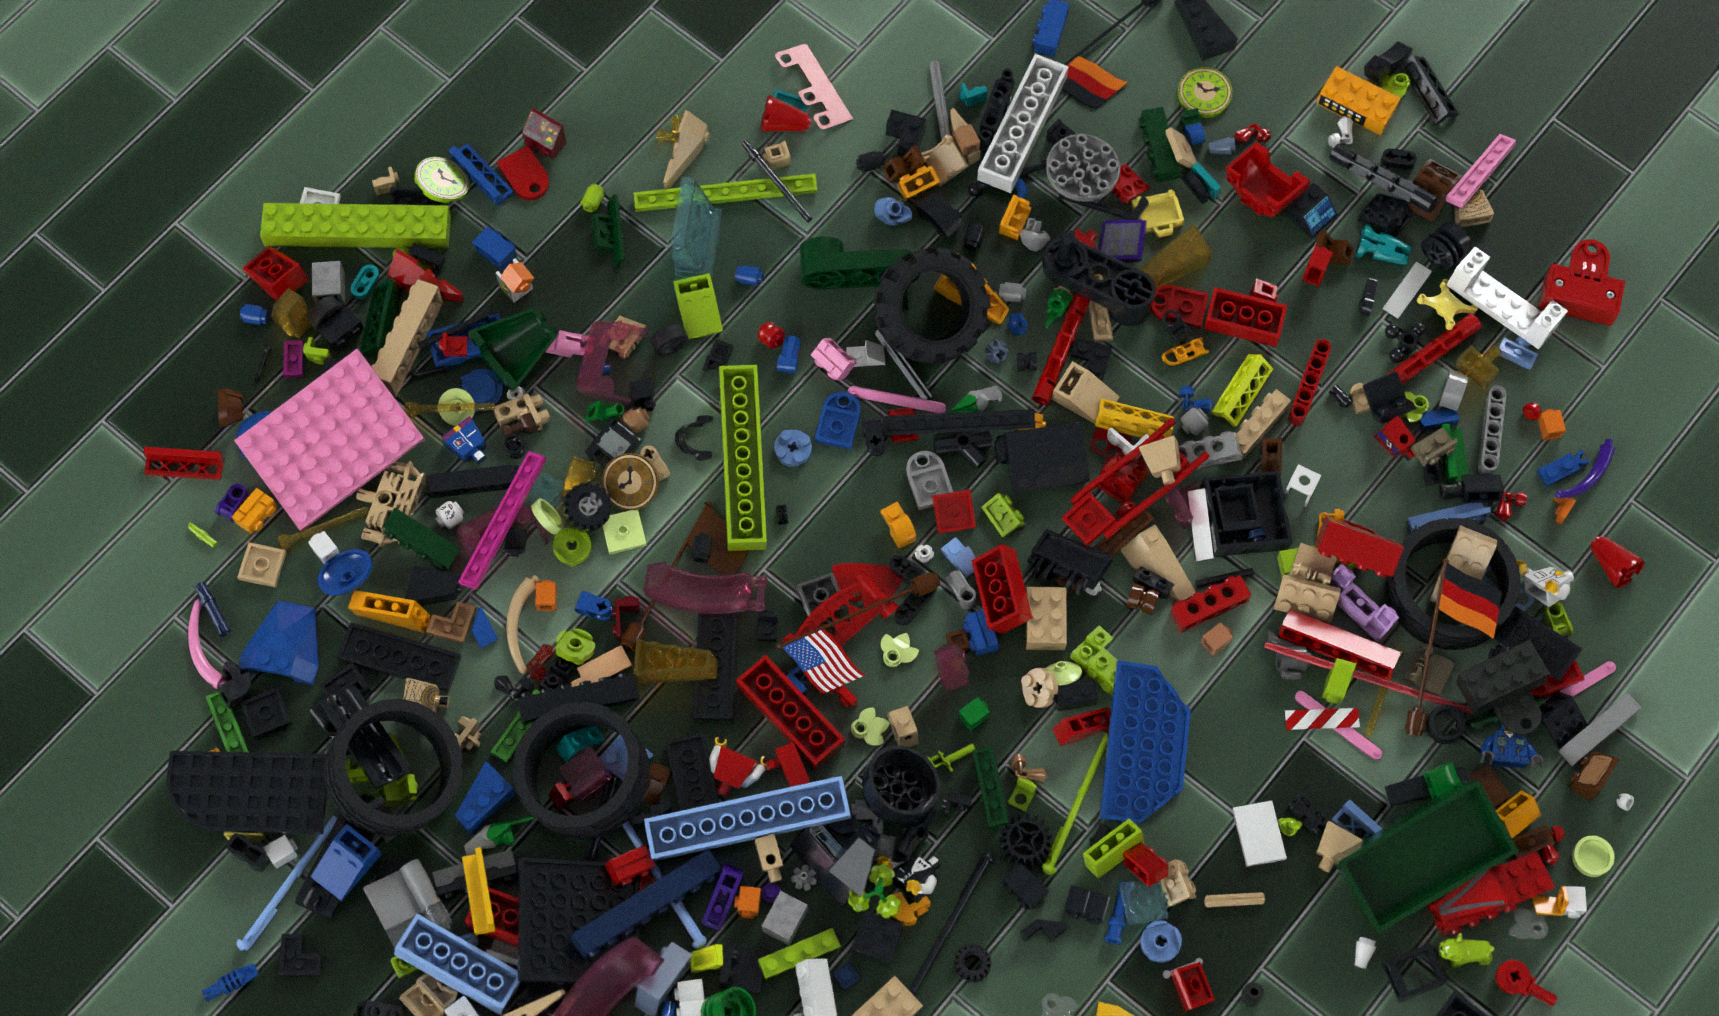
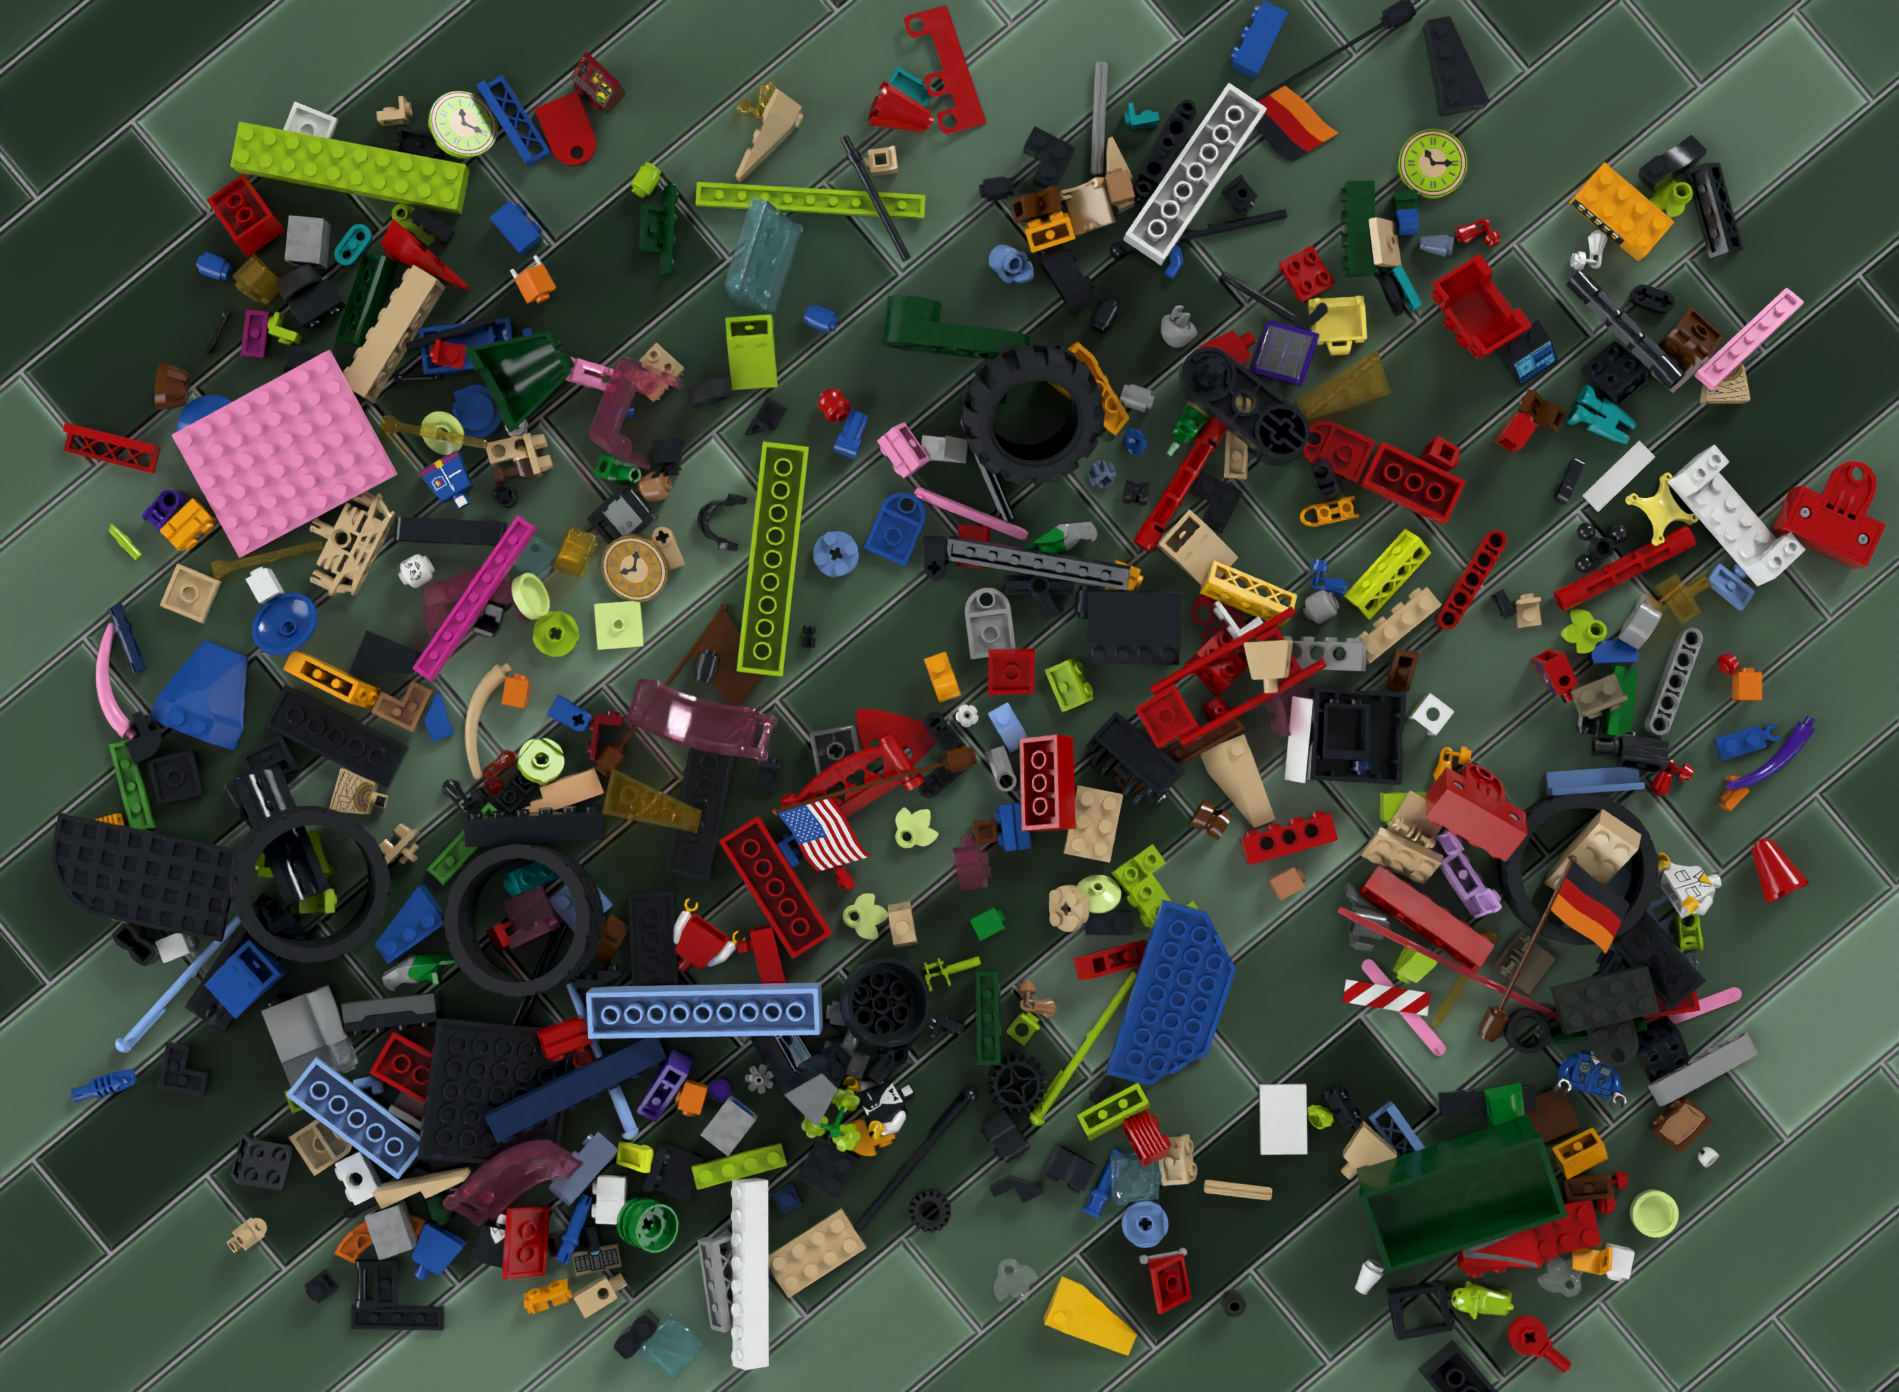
camera: 10 degrees right, 20 degrees up
dark green brick [380,507,461,571] -> none
yellow fence [462,847,495,935] -> none
black wheel [562,482,613,533] -> none
tan torso [754,834,783,883] -> none
light orange hinge [999,194,1031,240] -> none
light grey bracket [1046,134,1120,201] -> none
black hinge [1132,566,1175,600] -> none
black bar [1196,568,1254,588] -> none
black bracket [1362,371,1416,424] -> none
black wheel [1421,221,1472,271] -> none

